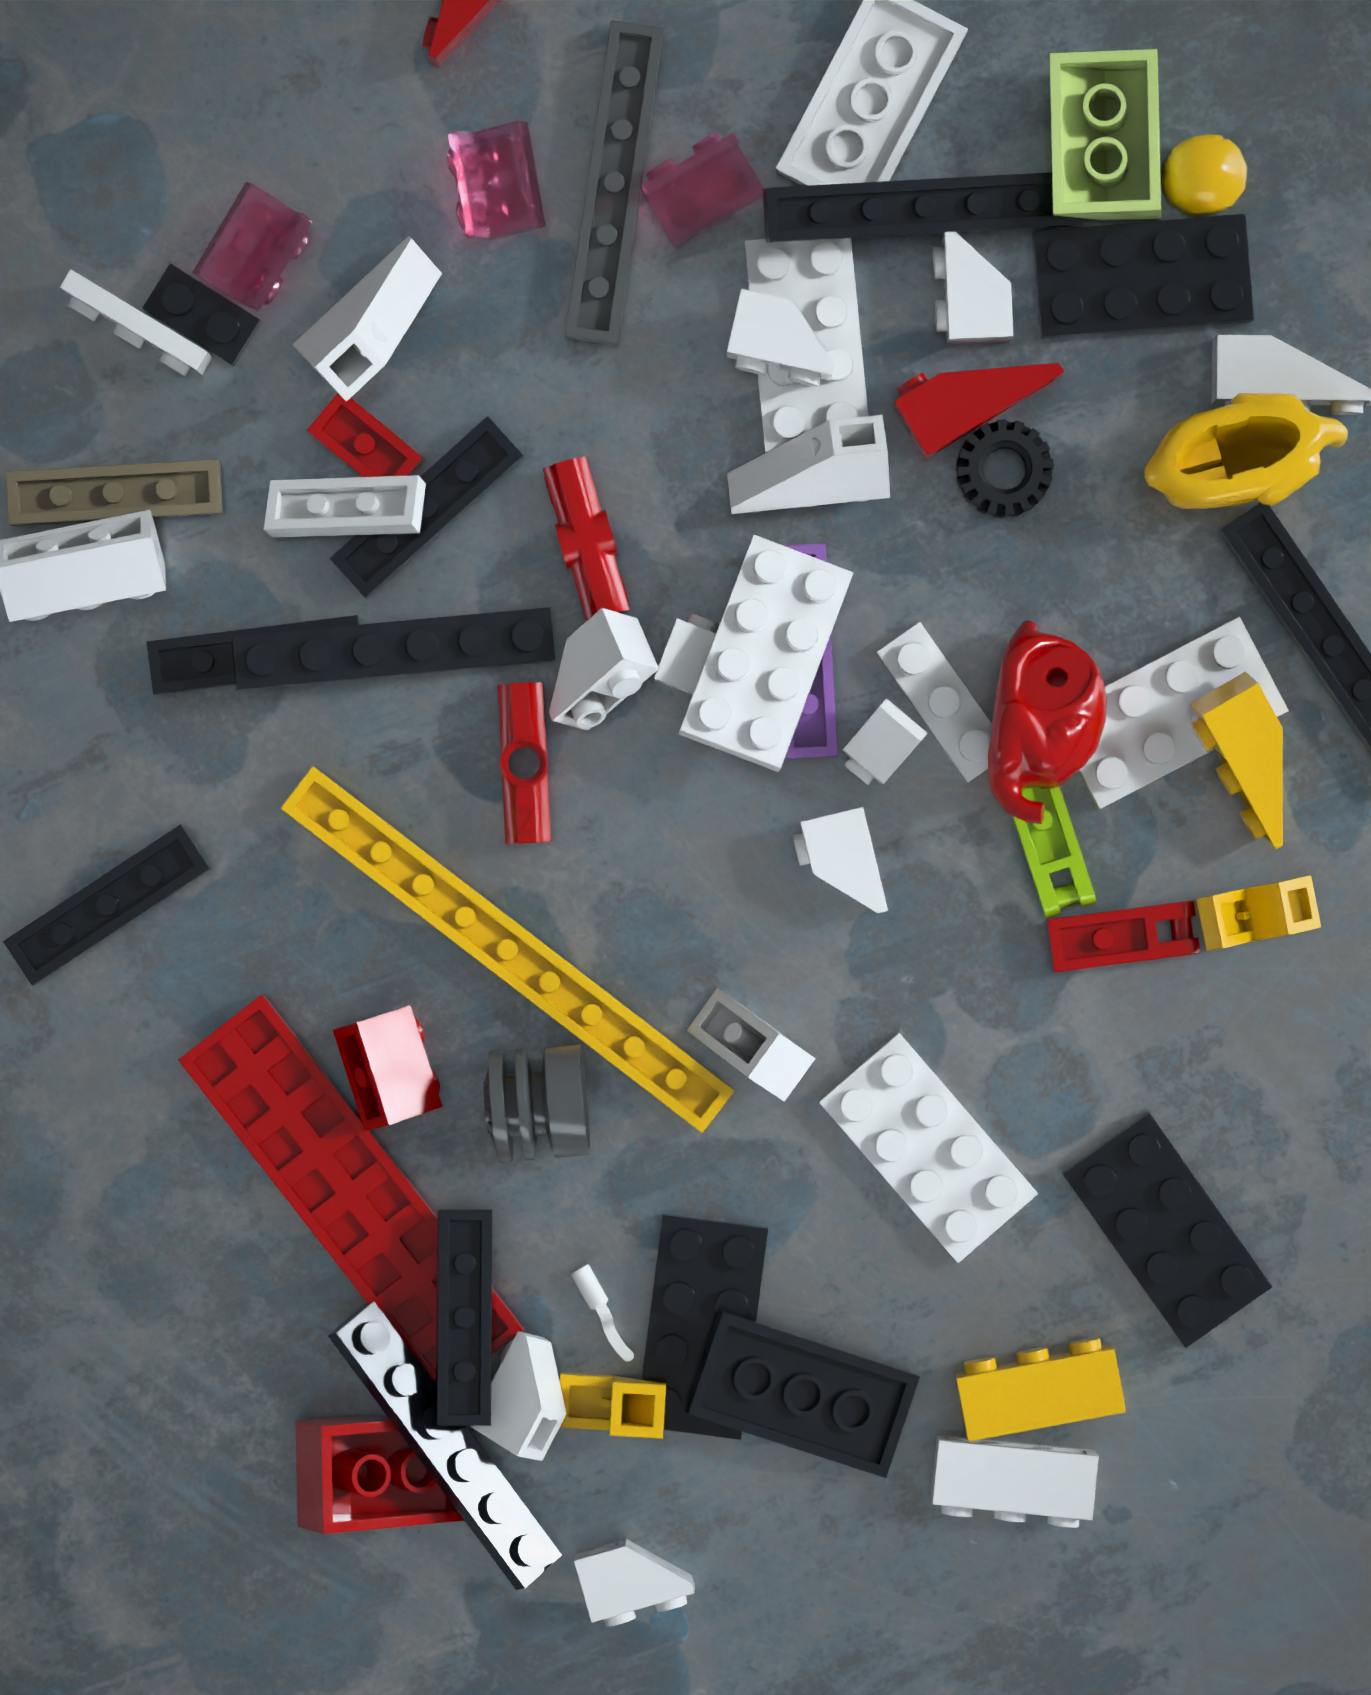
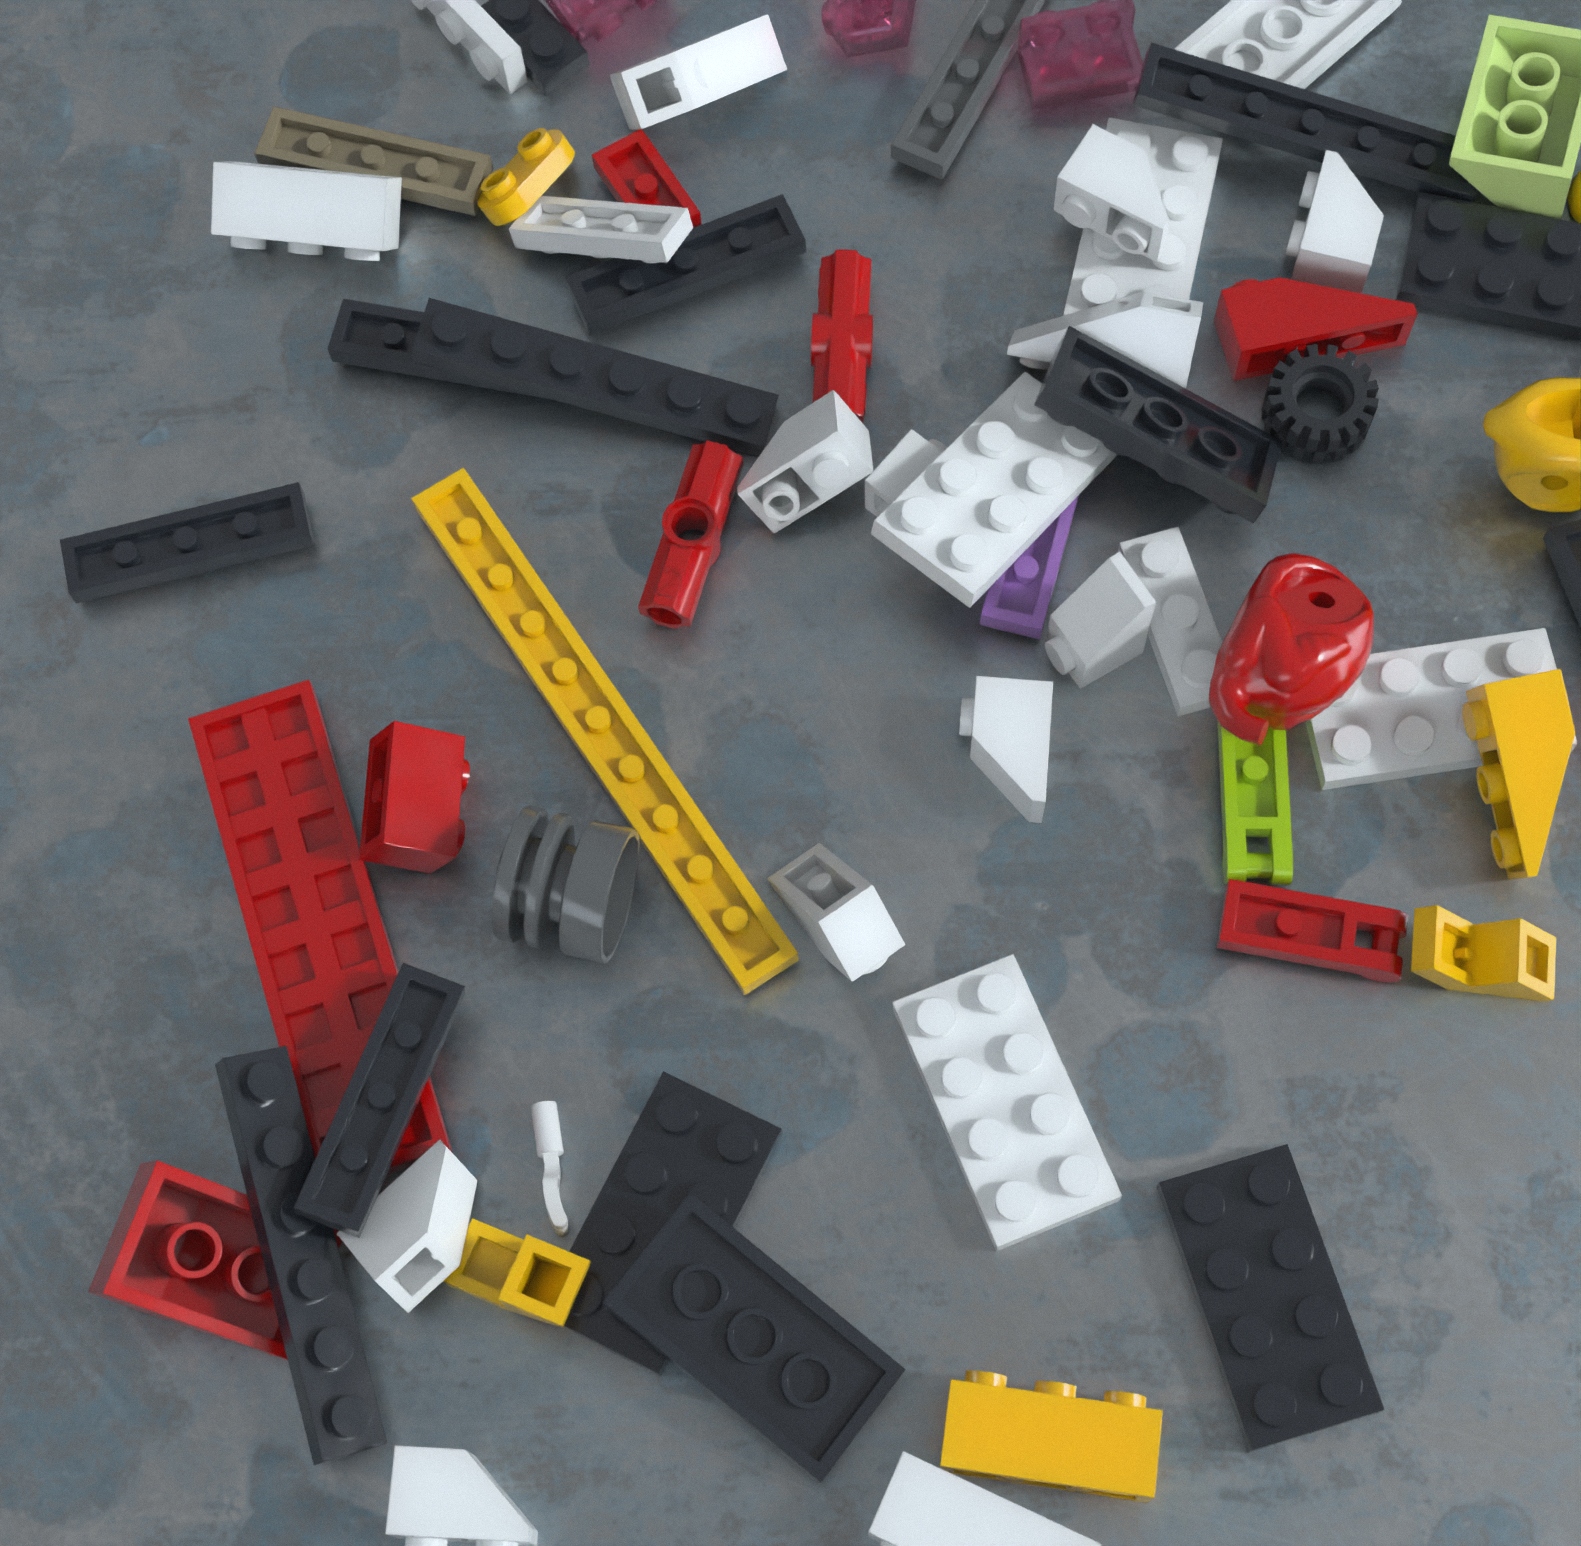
camera: 25 degrees right, 20 degrees down
none -> yellow plate [477,128,575,226]
none -> black plate [1034,326,1282,523]

